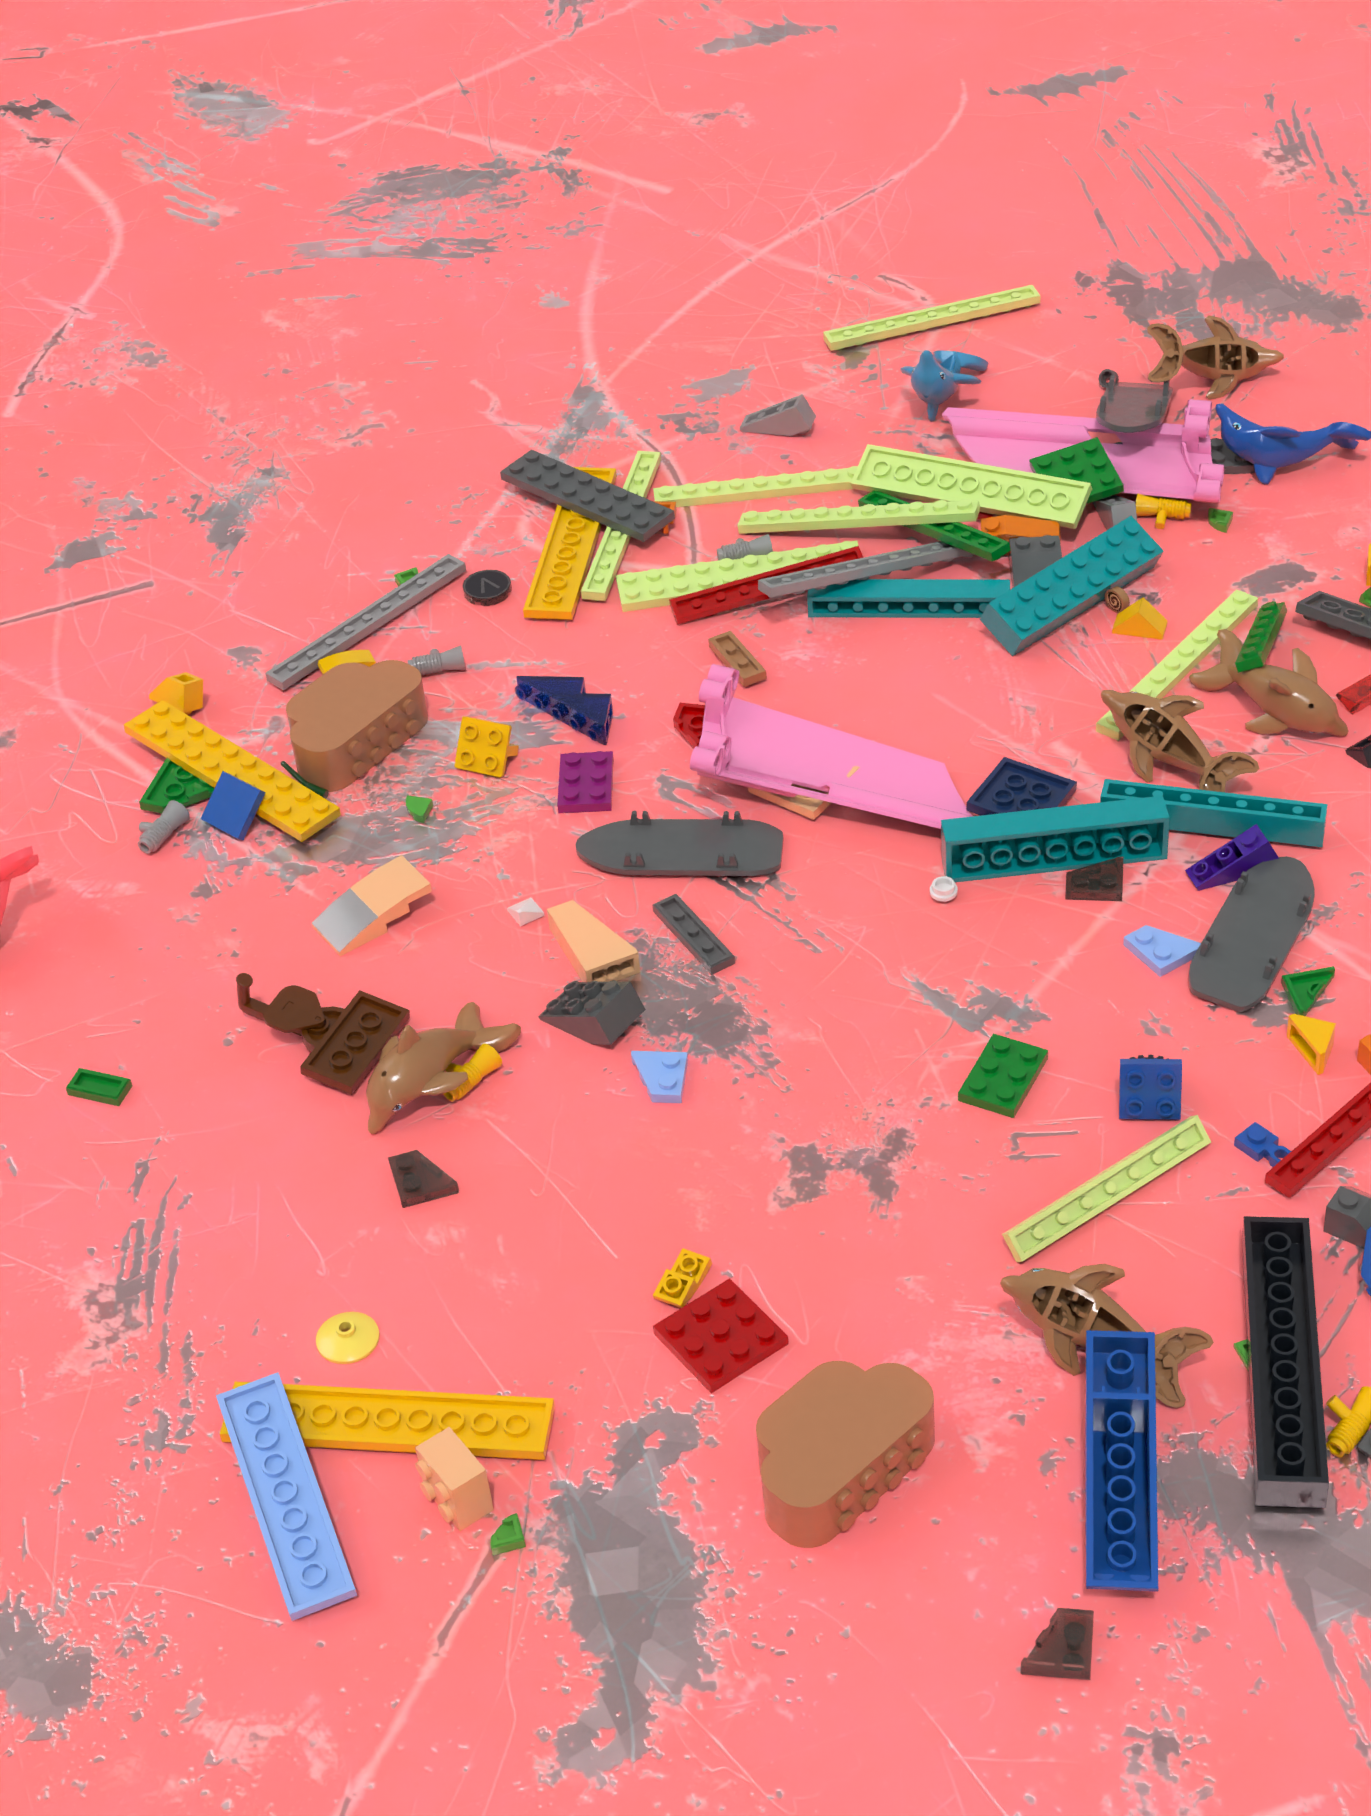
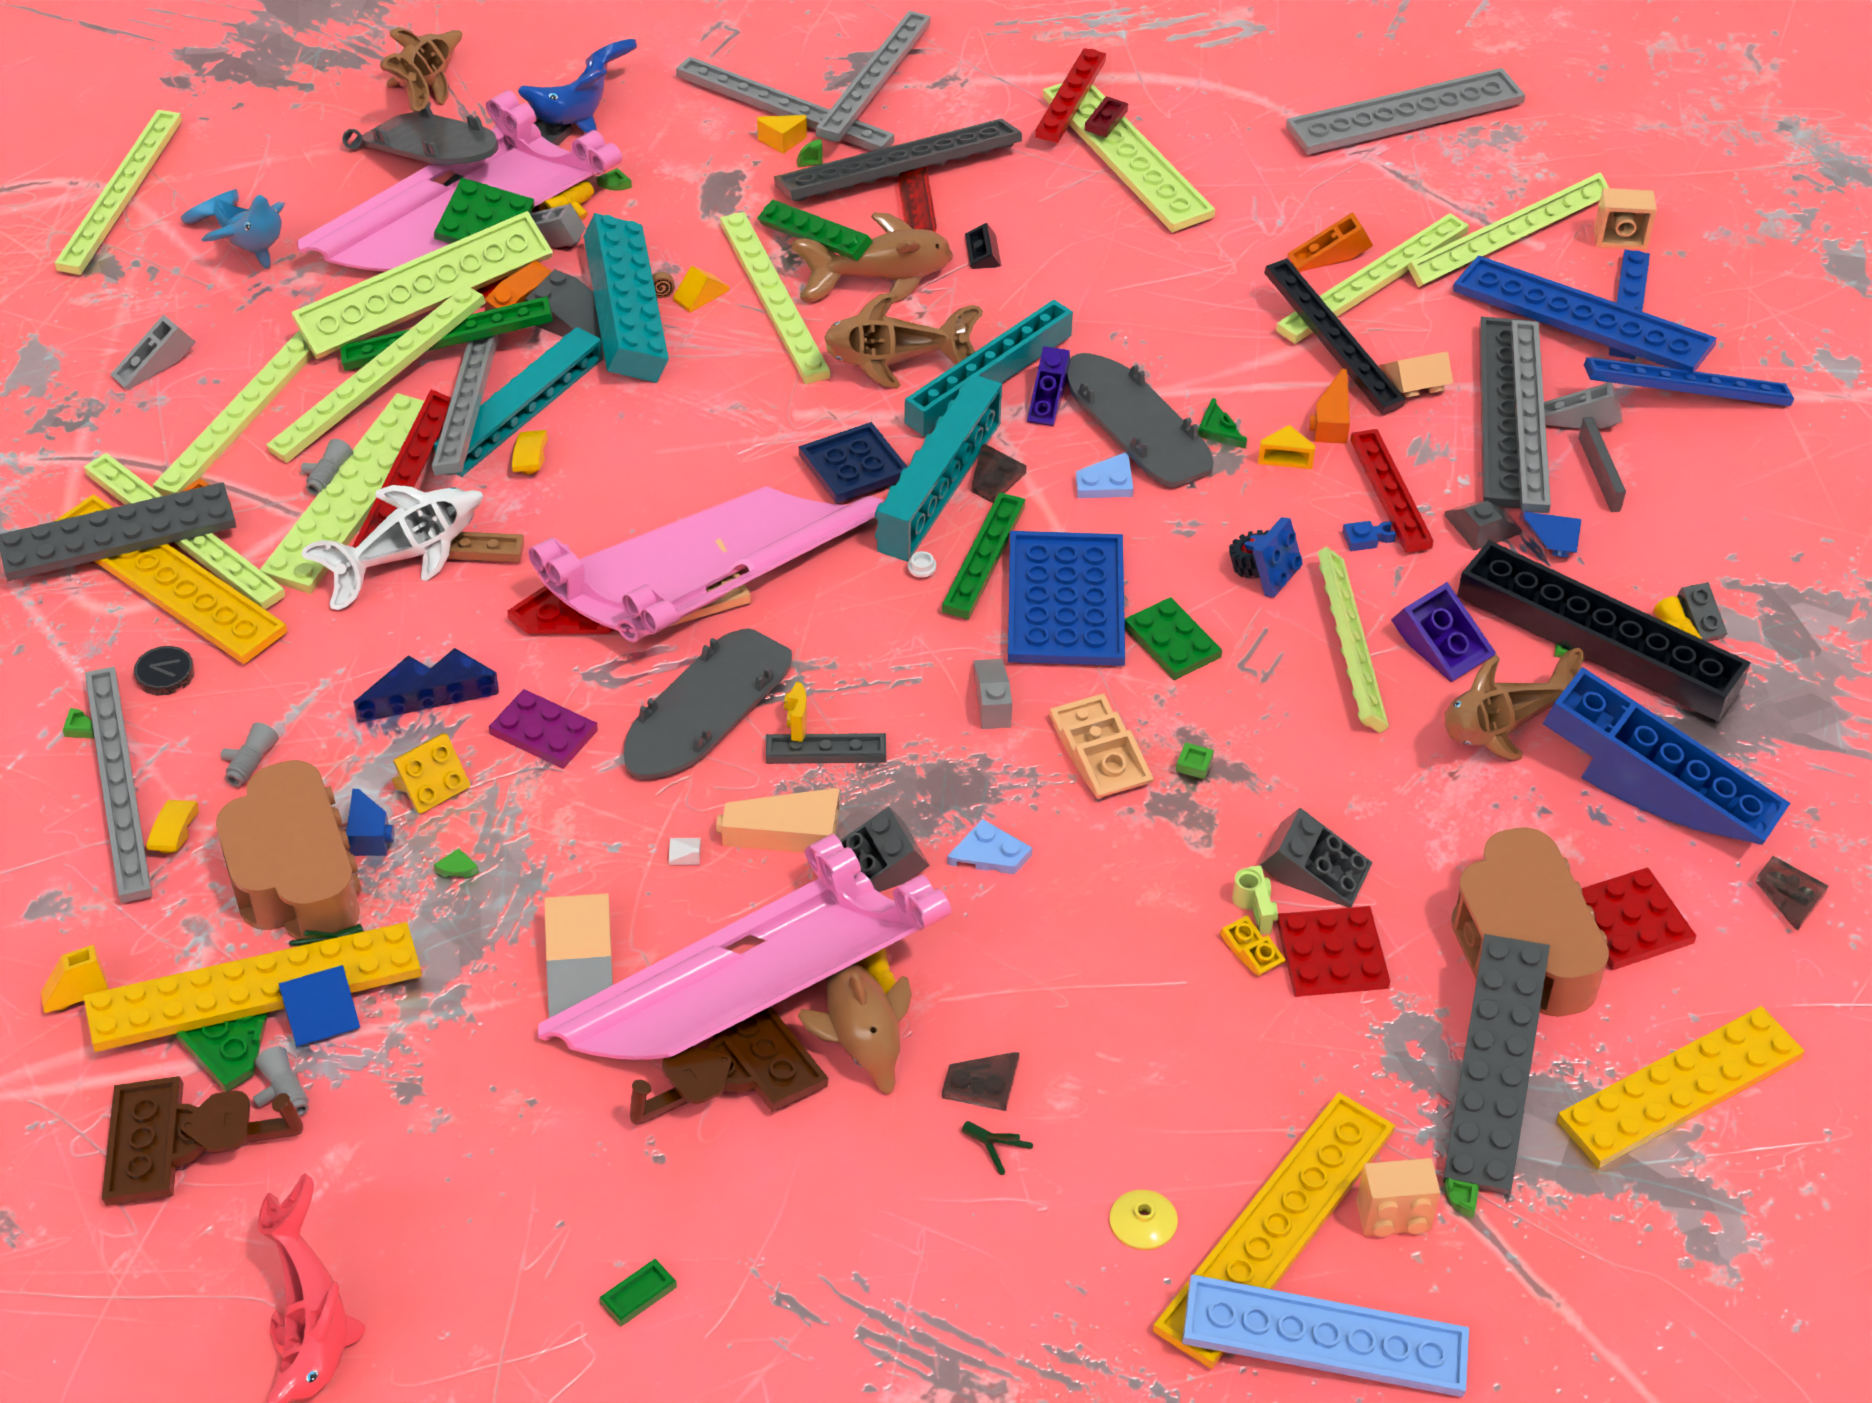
camera: 65 degrees left, 5 degrees up
none -> reddish brown plate [102,1076,304,1206]
none -> white animal [301,485,484,610]
none -> blue slope [346,789,394,856]
none -> yellow slope [512,430,548,474]
none -> bright pink panel [538,833,952,1060]
none -> yellow slope [784,682,807,742]
none -> green plate [942,492,1026,620]
none -> dark green plant [962,1121,1033,1175]
none -> light grey slope [973,659,1012,729]
none -> blue plate [1008,531,1125,666]
none -> light nougat slope [1048,693,1154,798]
none -> bright green plate [1176,742,1214,779]
none -> yellowish green plate [1232,866,1278,935]
none -> dark grey slope [1259,808,1373,908]
none -> dark purple slope [1391,582,1497,682]
none -> dark grey plate [1443,934,1550,1195]
none -> yellow plate [1556,1005,1805,1169]
none -> red plate [1582,867,1697,970]

